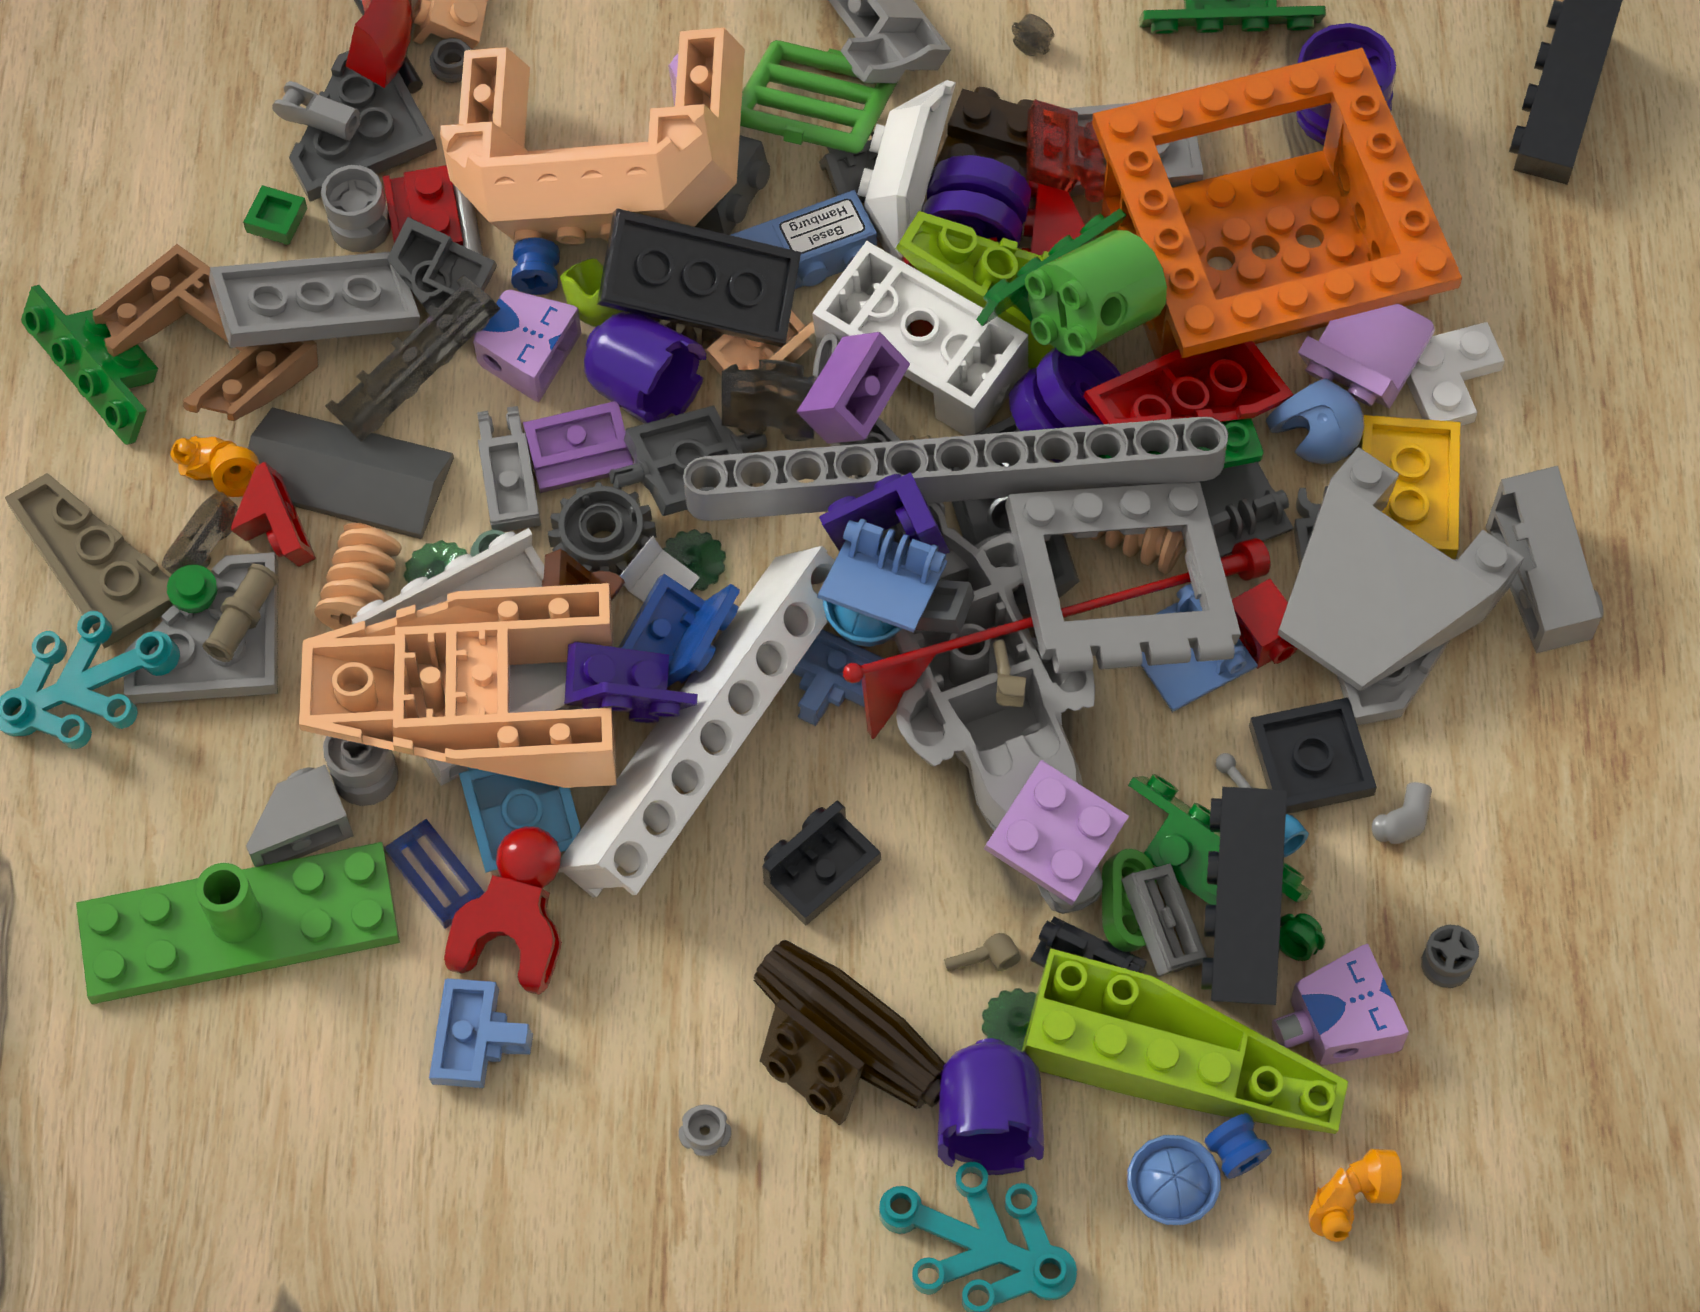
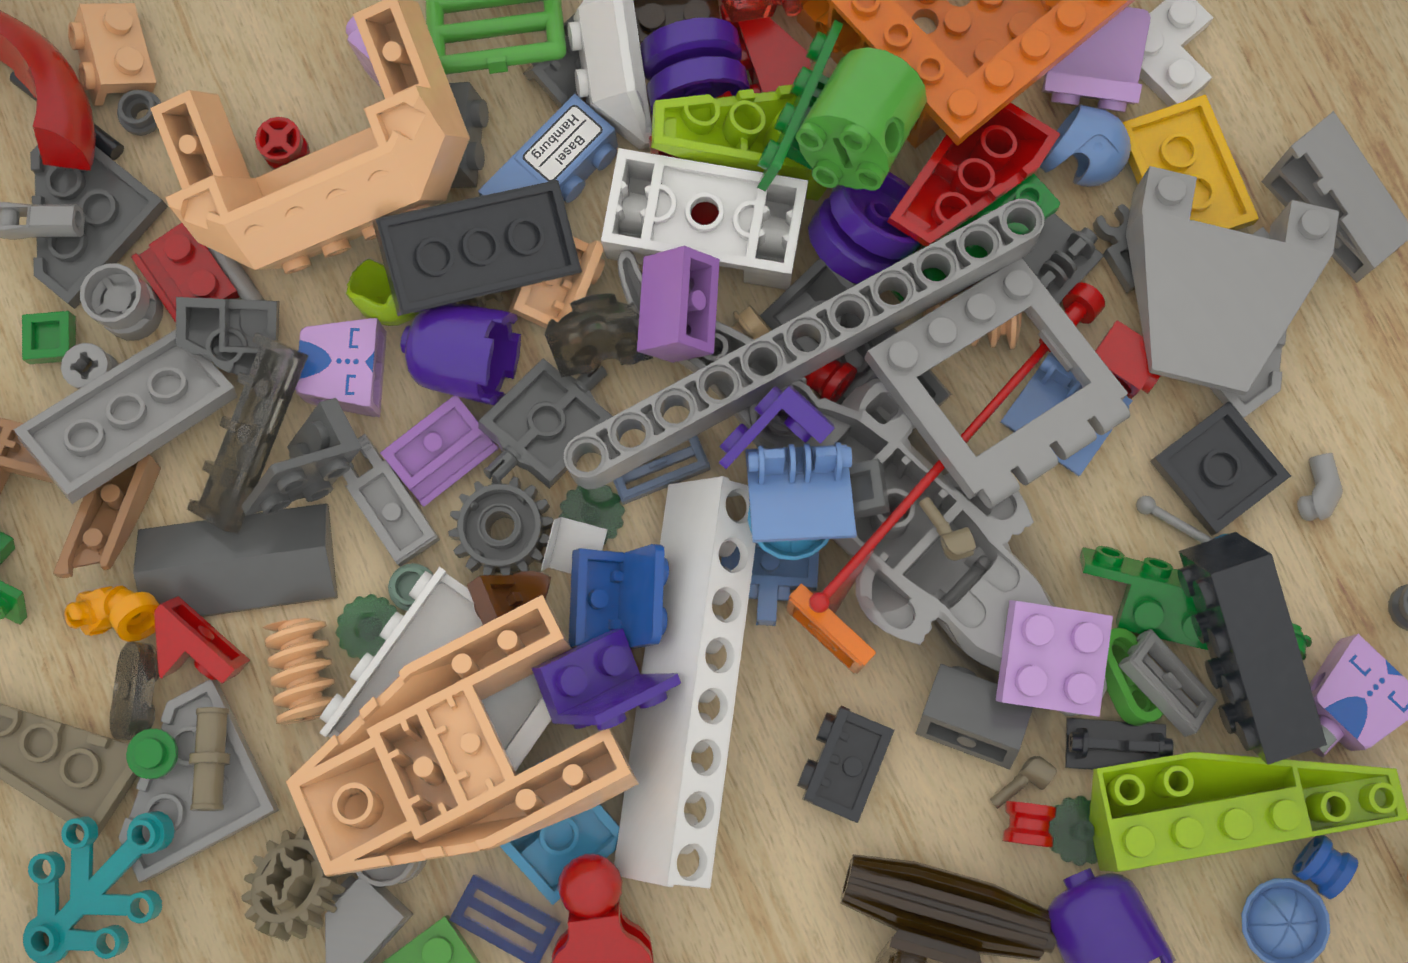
camera: 20 degrees left, 15 degrees up
blue wheel [511,237,560,295] -> none
none -> light grey wheel [61,343,119,390]
none -> dark grey bracket [241,398,362,515]
none -> dark tan gear [241,827,345,942]
none -> red wheel [255,117,310,170]
none -> sand blue tile [613,435,711,505]
none -> orange tile [786,583,876,674]
none -> red wheel [804,359,857,403]
none -> dark grey brick [915,664,1033,770]
none -> red wheel [1002,801,1057,848]

